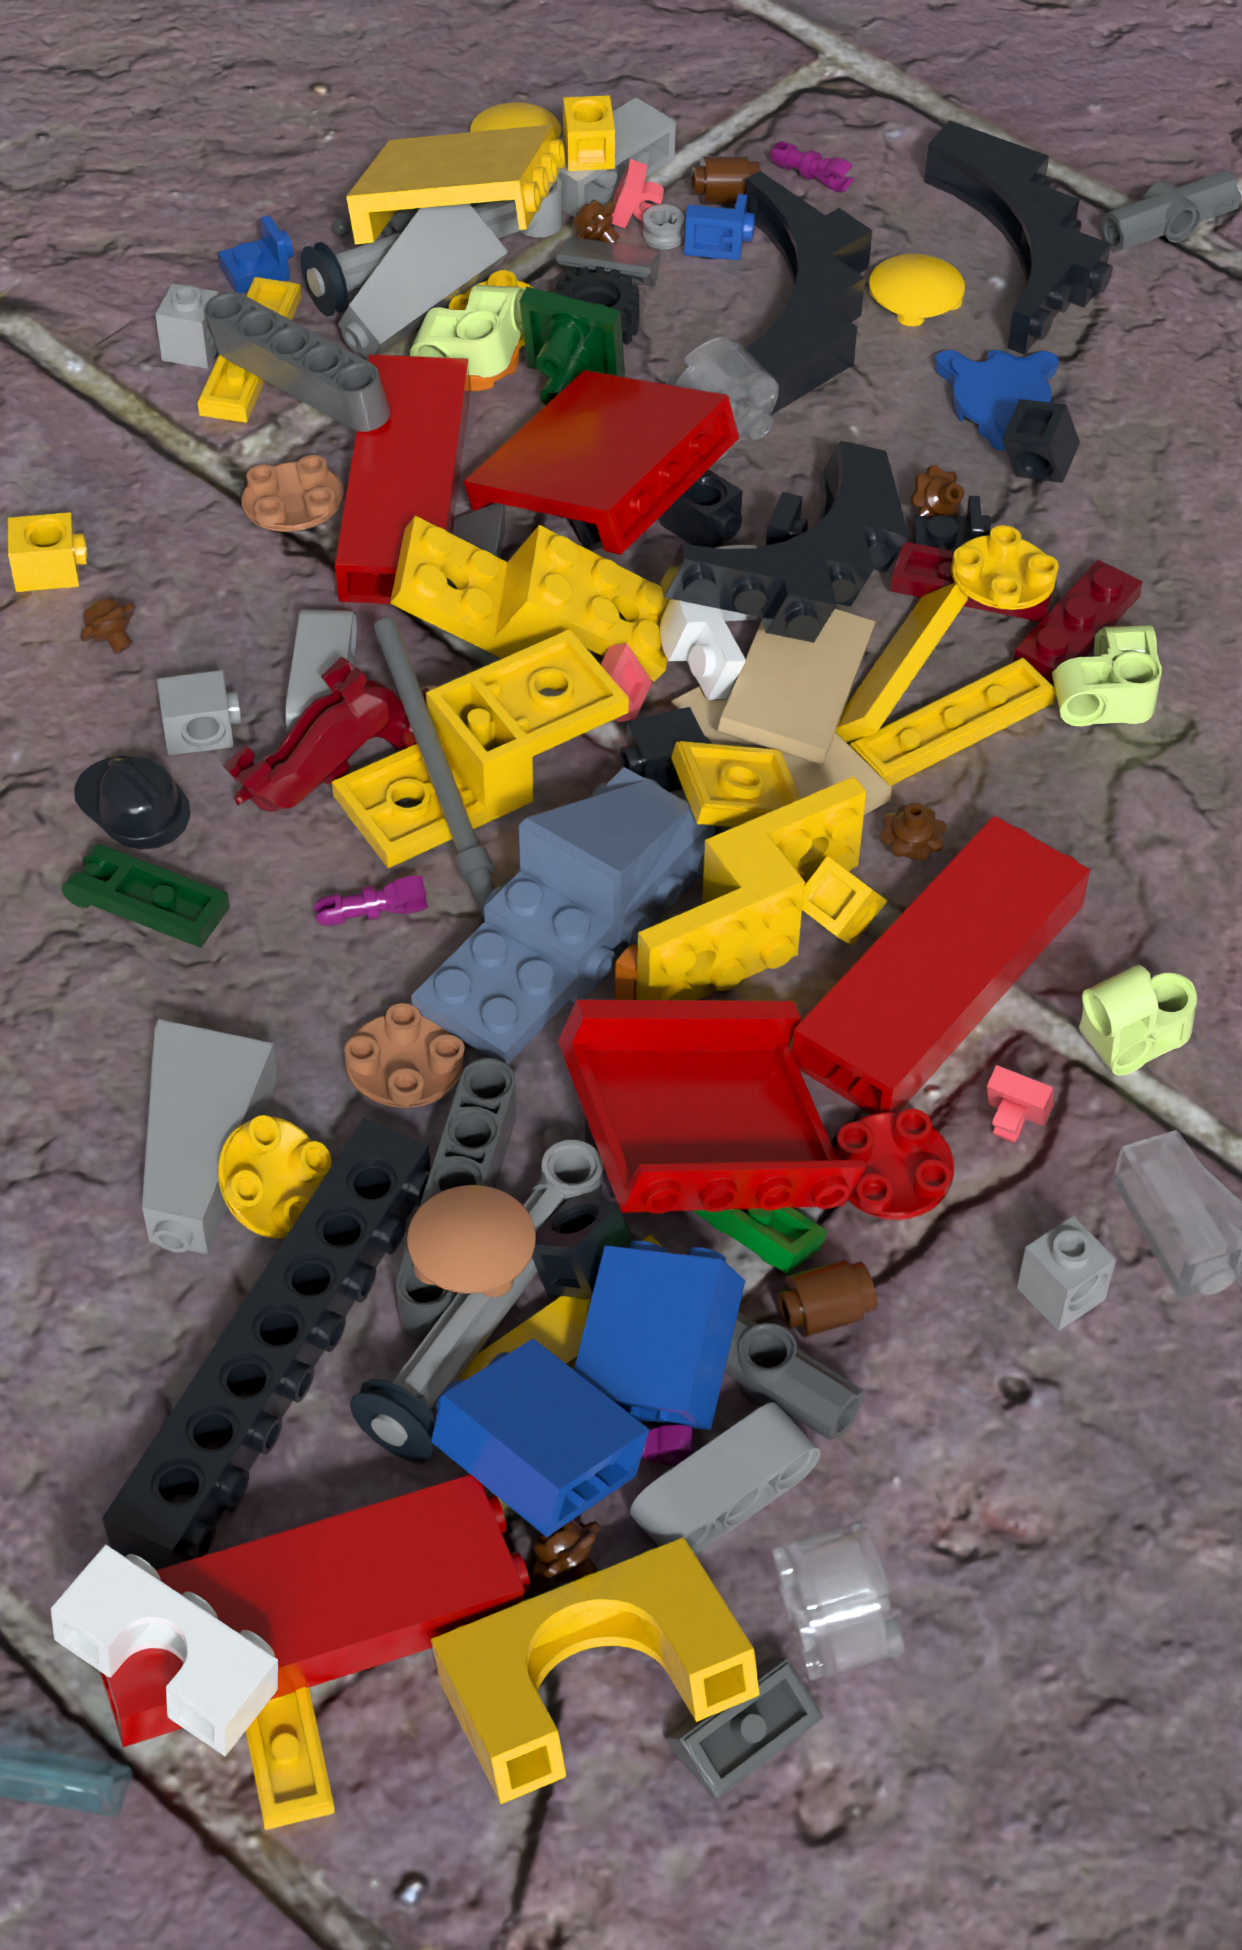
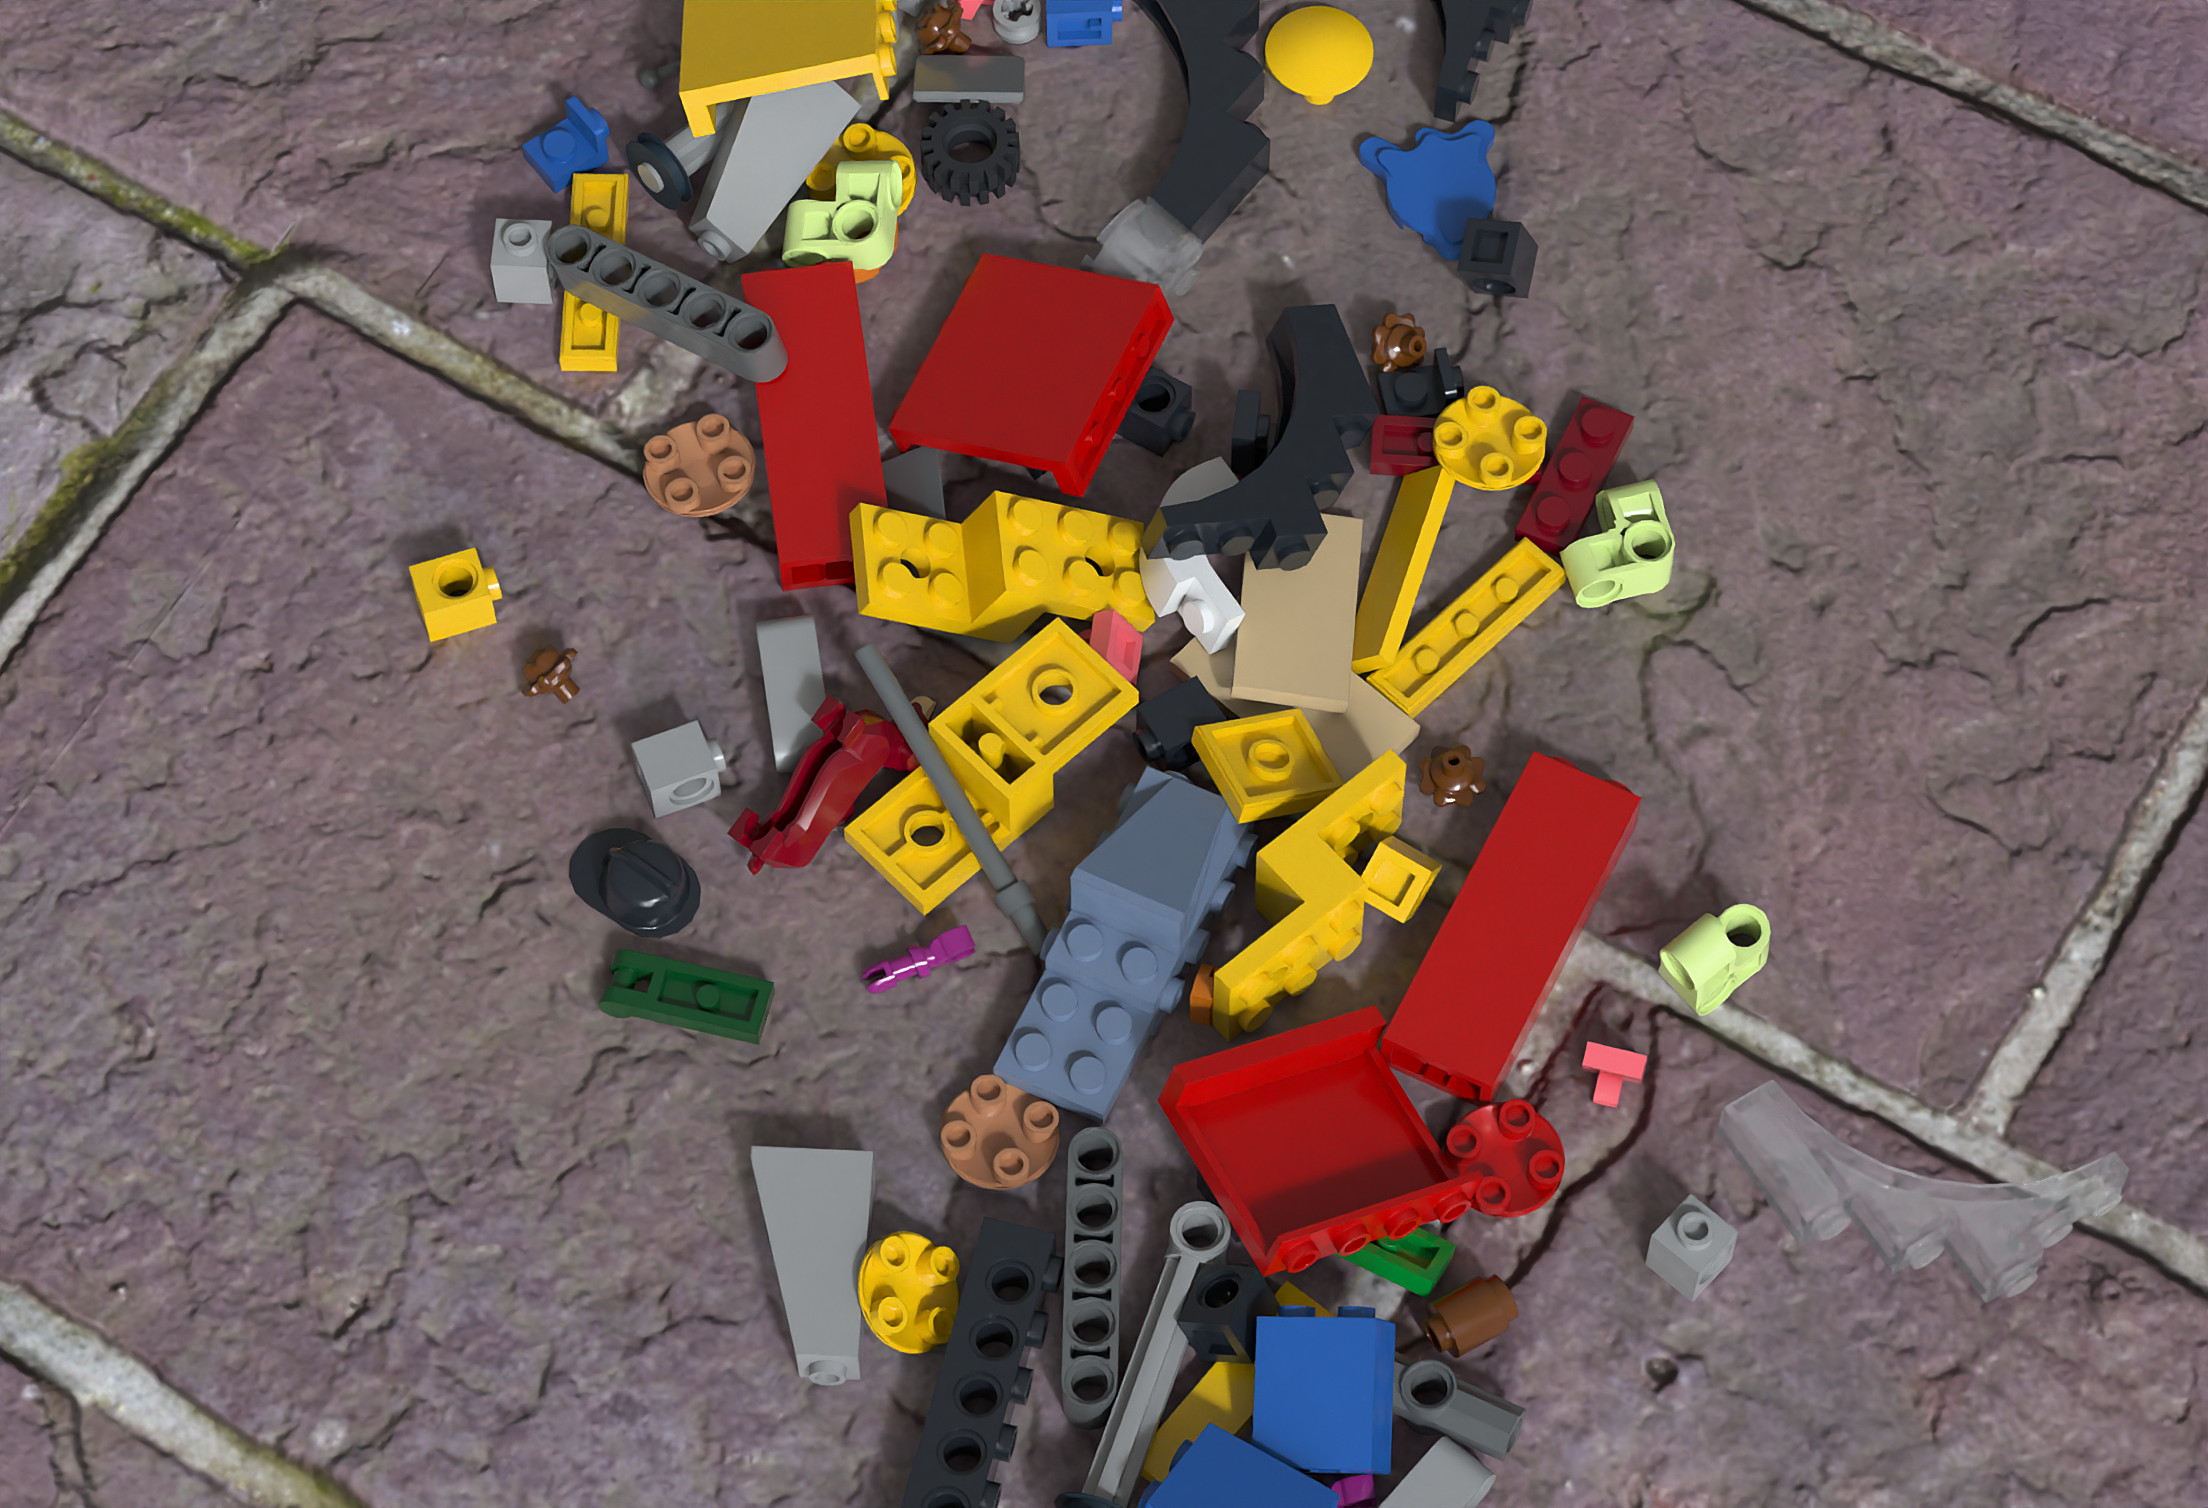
camera: 10 degrees left, 10 degrees up
nougat dish [407,1185,536,1297] -> none
dark green plate [519,287,625,406] -> none

